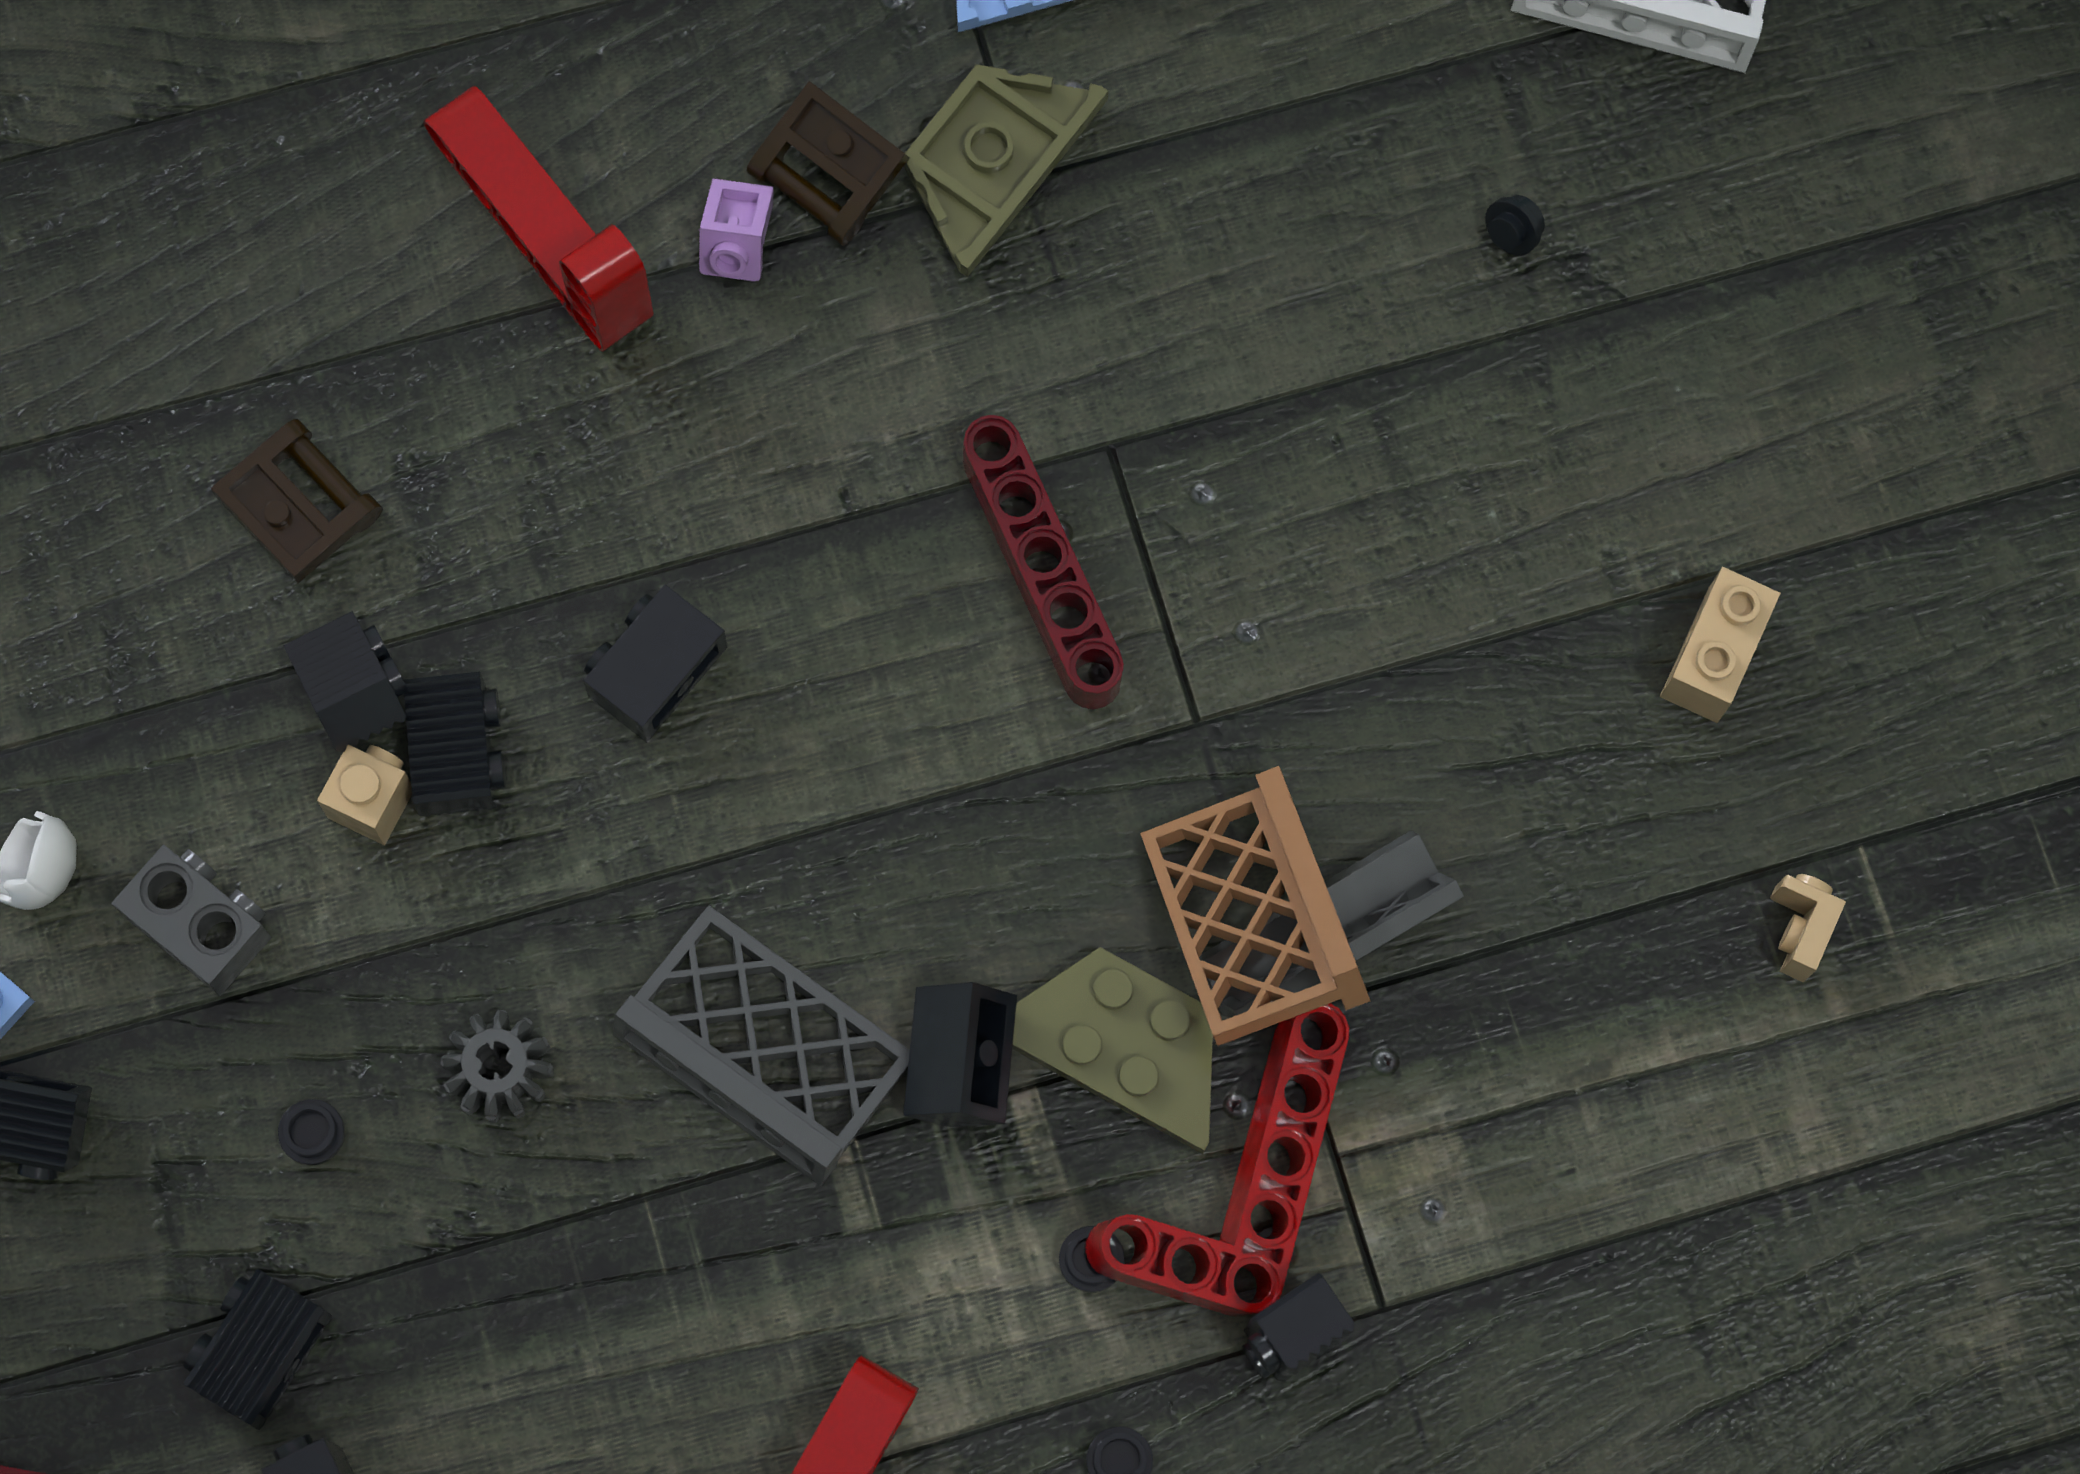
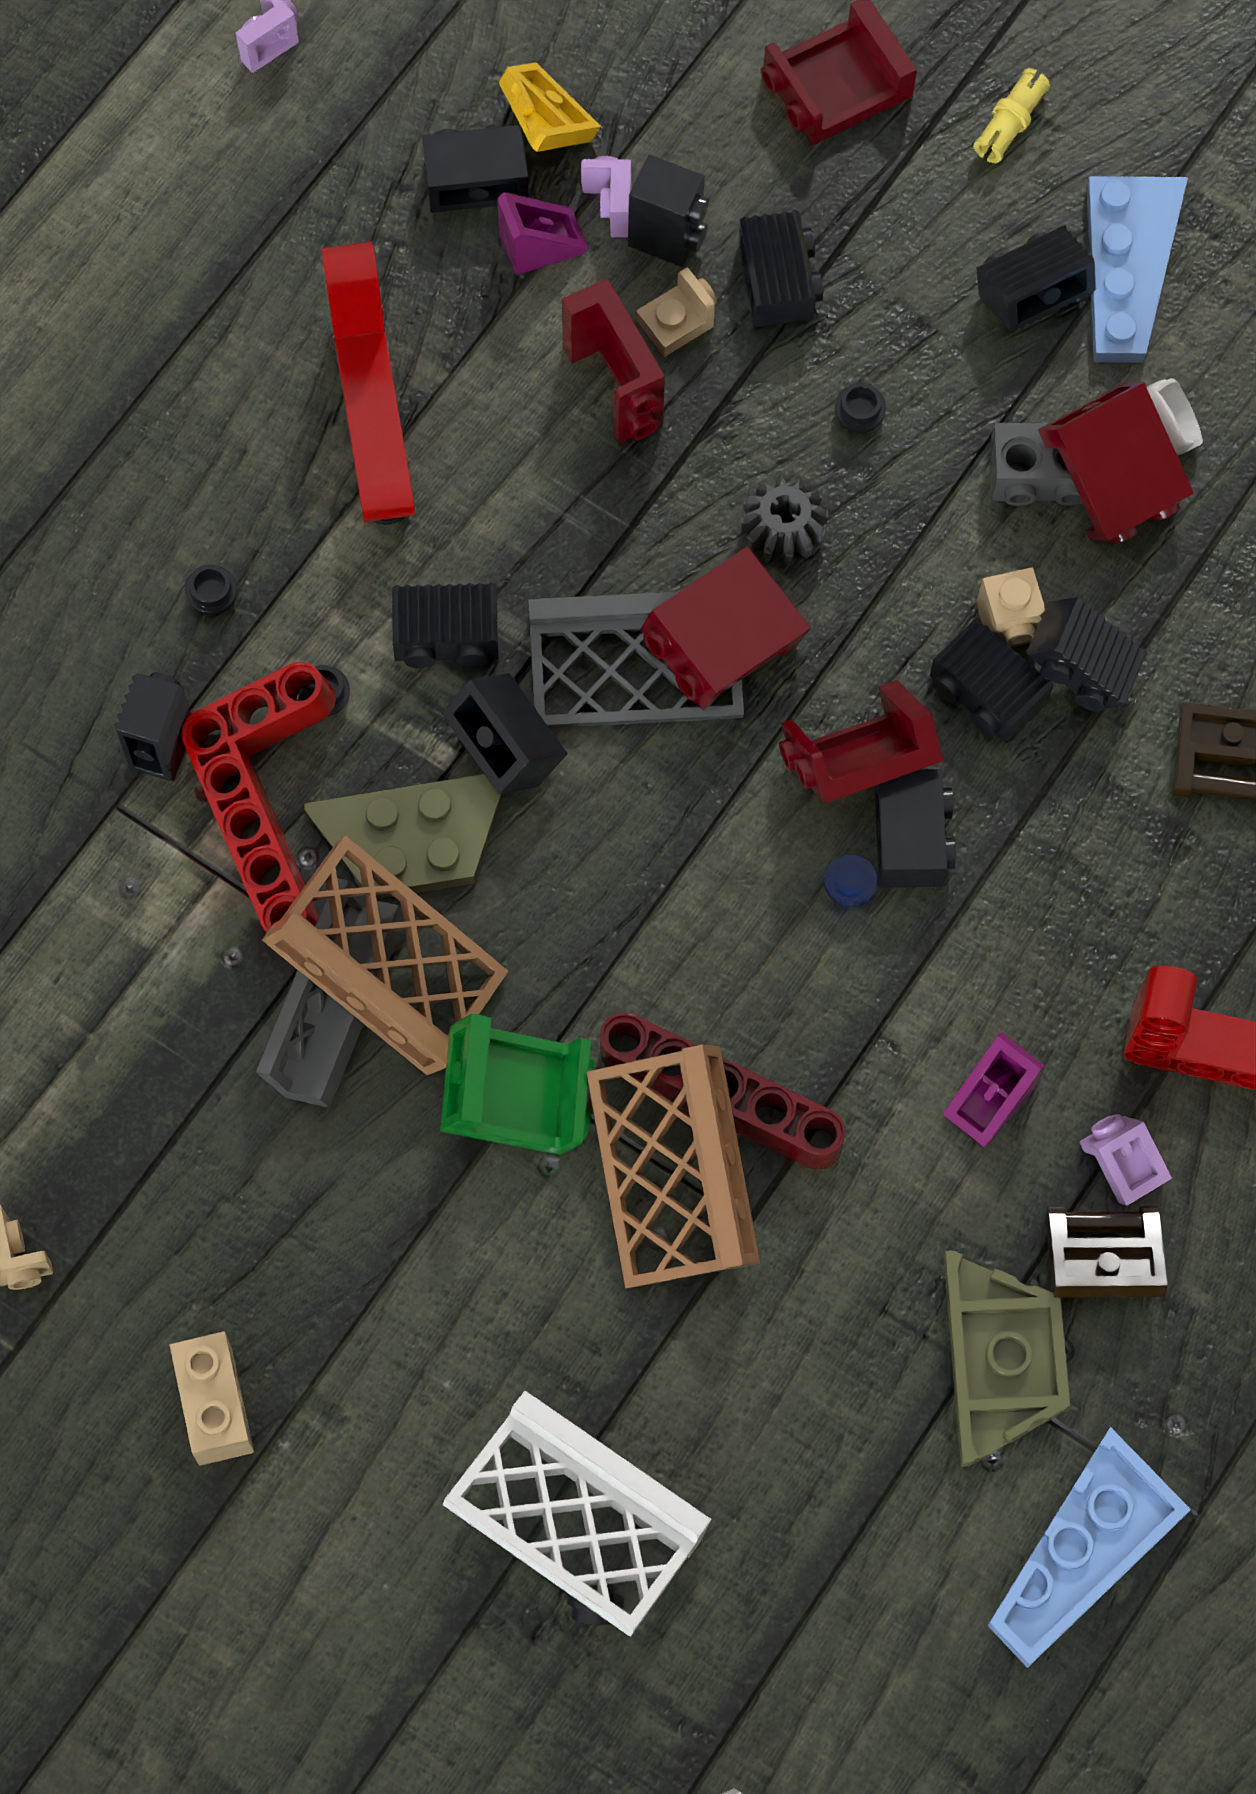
camera: 145 degrees right, 5 degrees down
none -> black brick [392,583,499,668]
none -> green panel [440,1013,595,1155]
none -> white fence [443,1391,711,1637]
none -> dark red panel [562,278,665,443]
none -> medium nougat fence [587,1044,760,1289]
none -> tan bracket [636,267,717,357]
none -> dark red panel [641,546,811,710]
none -> dark red panel [779,680,943,804]
none -> clear blue plate [824,855,877,907]
none -> magenta slope [943,1032,1045,1148]
none -> dark red panel [1038,382,1194,545]

